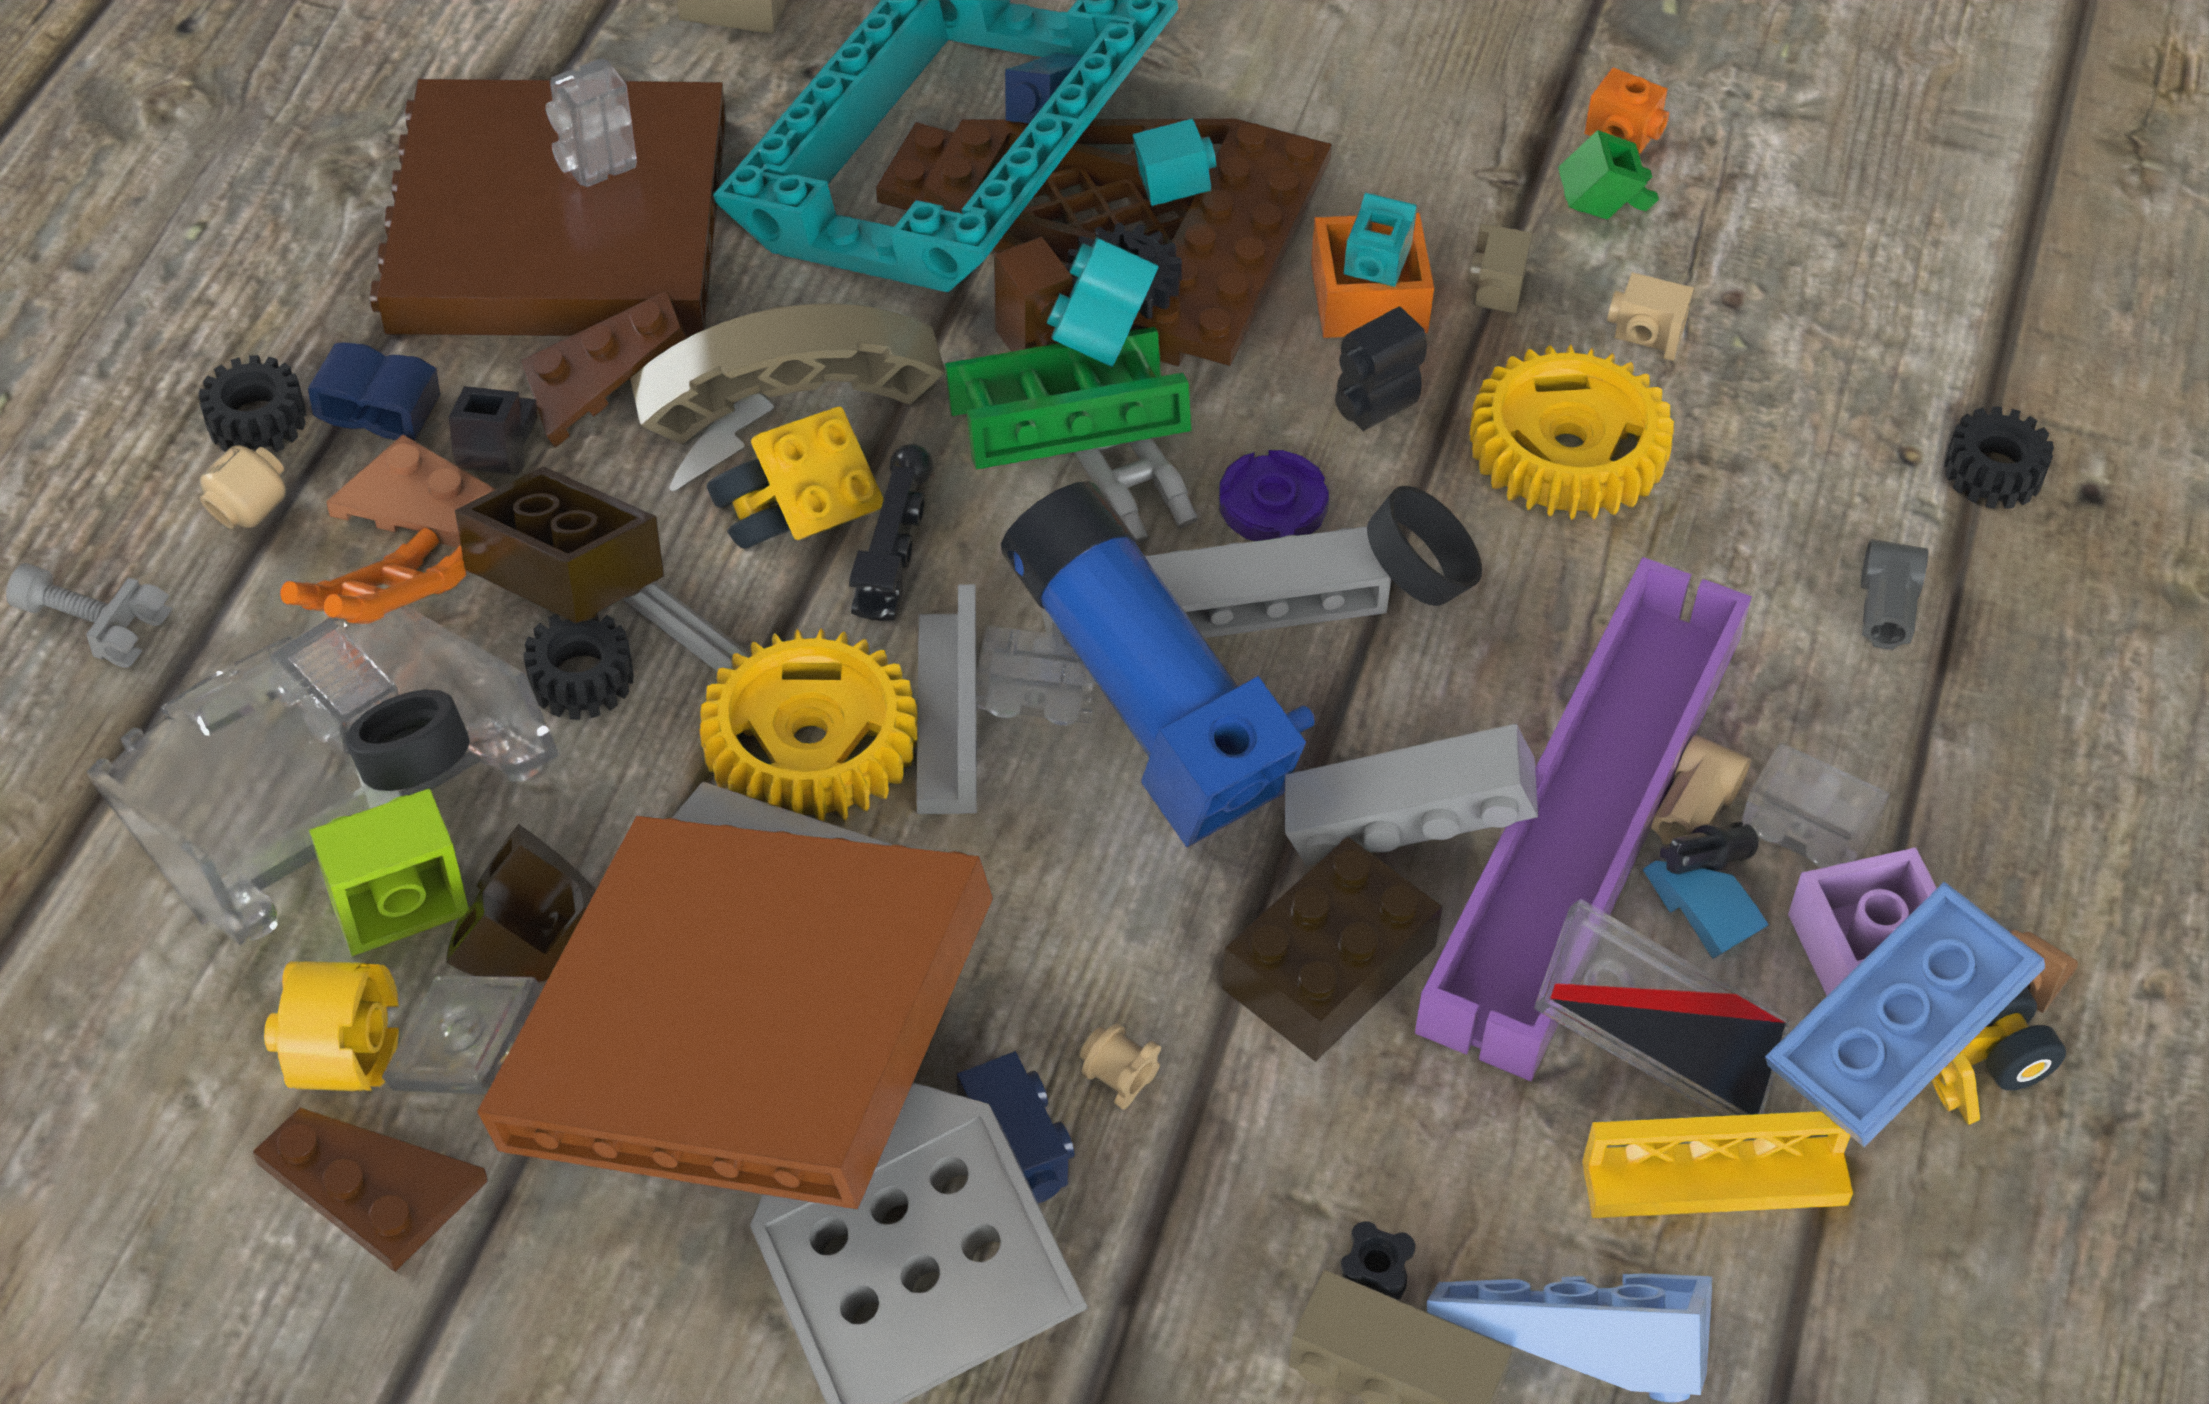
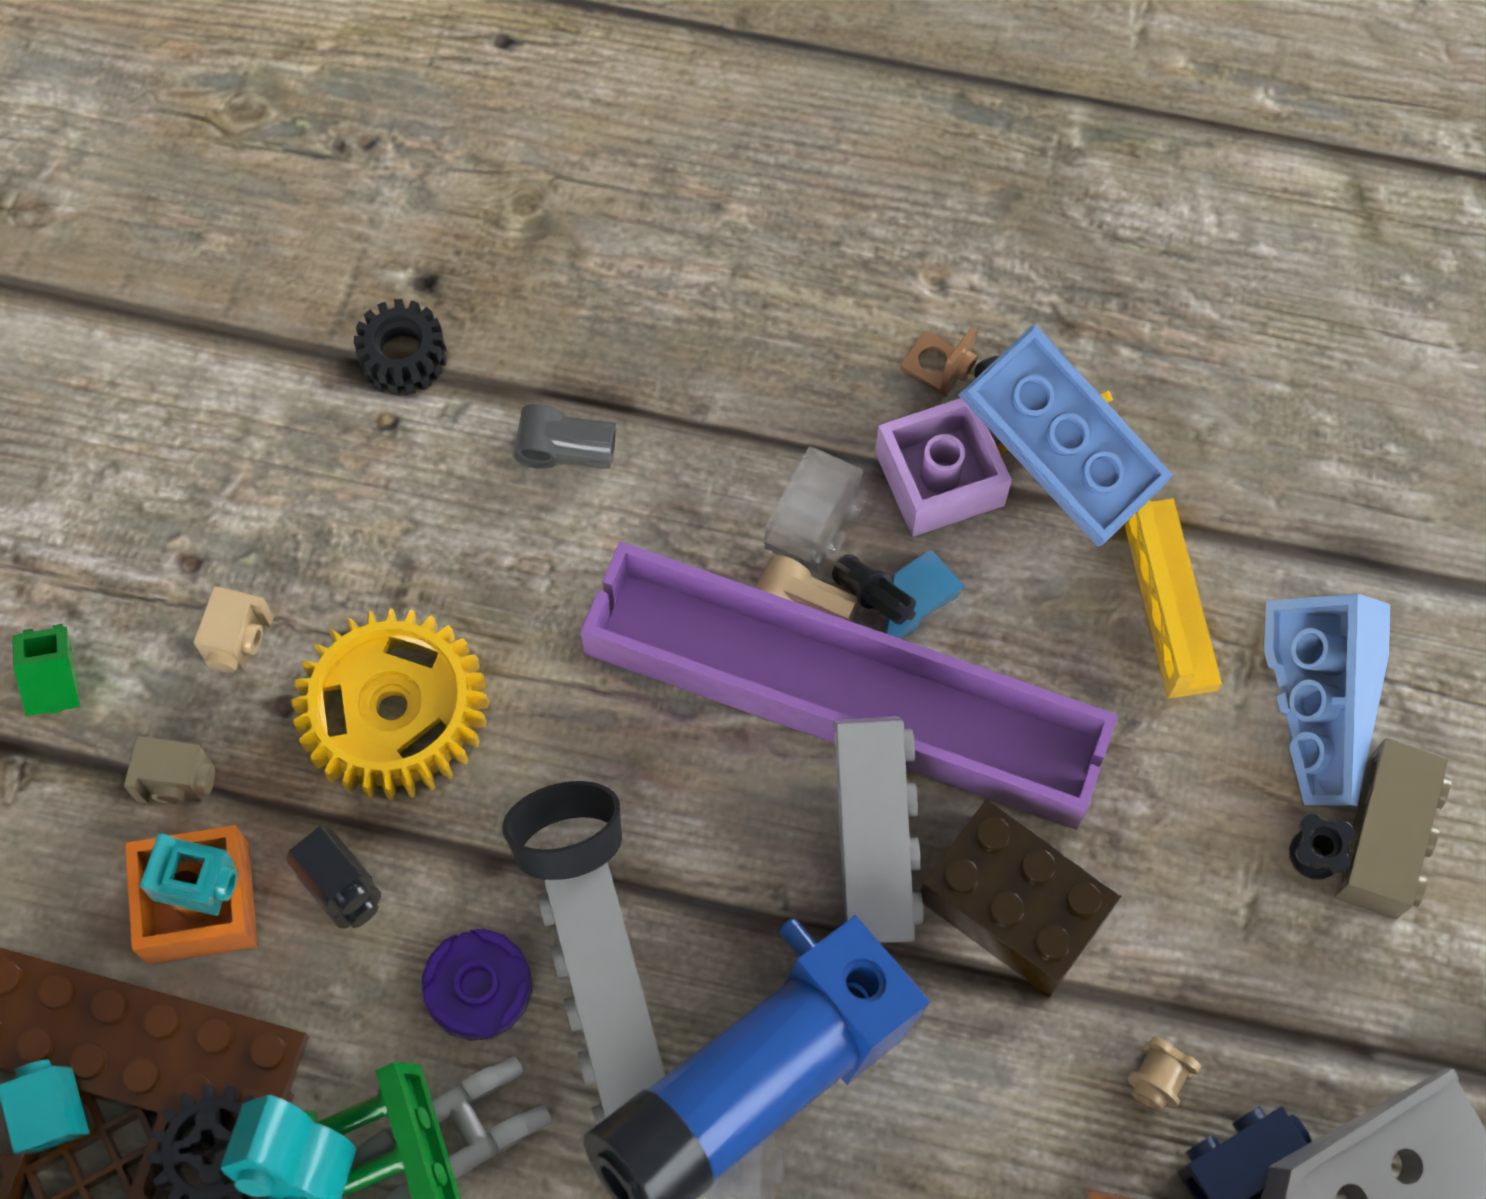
camera: 95 degrees left, 15 degrees up
tile [1534,898,1791,1116] -> none

